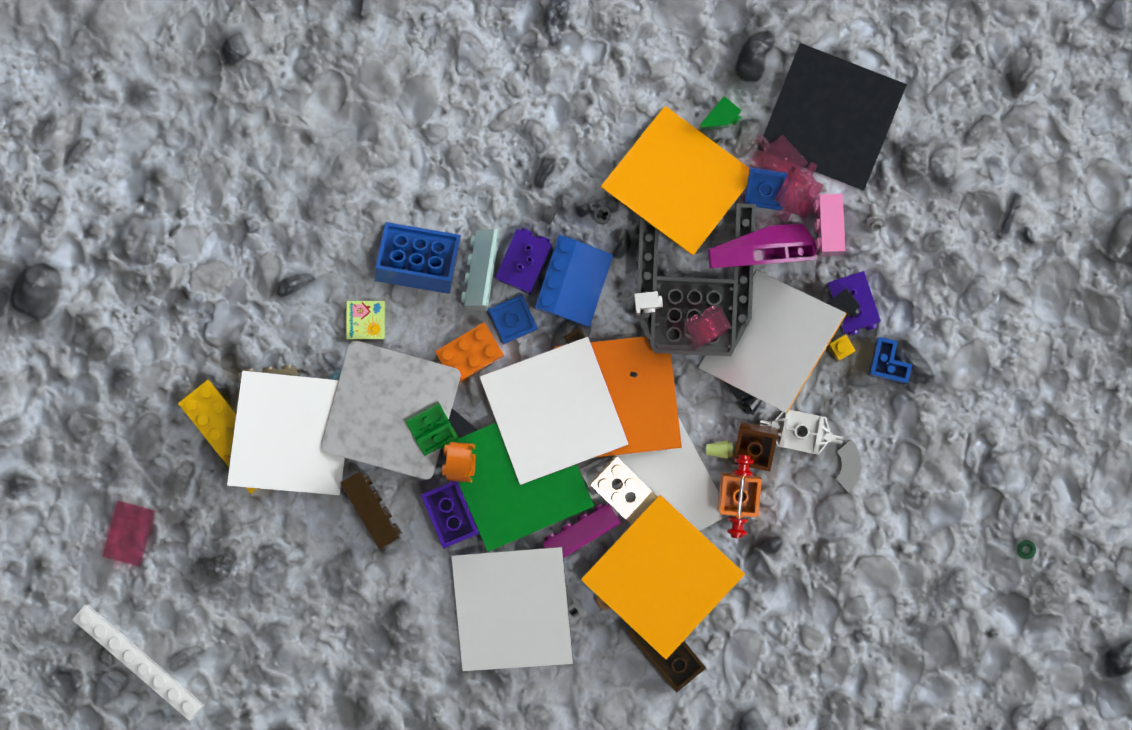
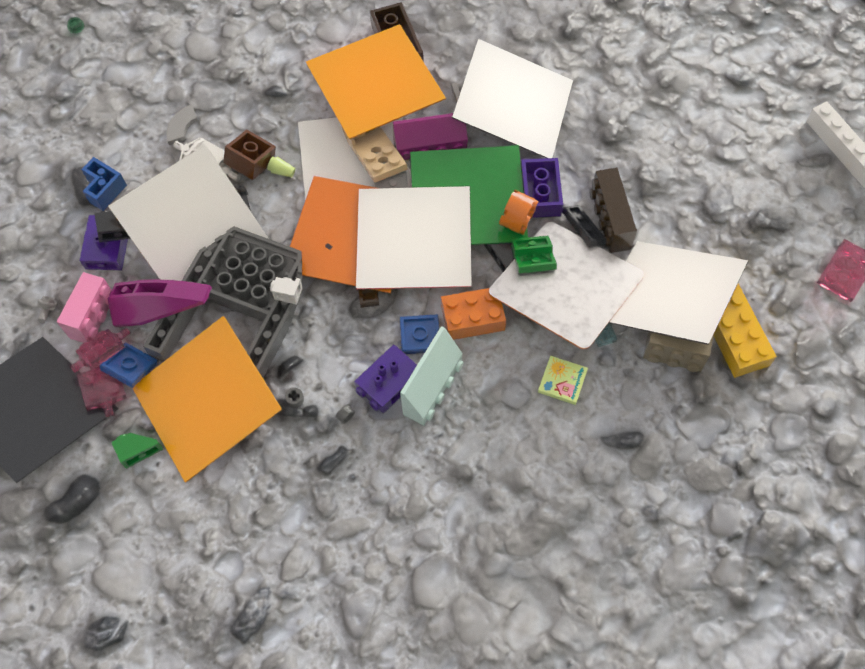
camera: 155 degrees left, 20 degrees down
blue slope [375,222,461,294] -> none
blue slope [535,235,613,327] -> none
clear pink brick [683,305,731,350] -> none
orange brick [717,454,762,538] -> none
none -> black tile [562,205,607,247]

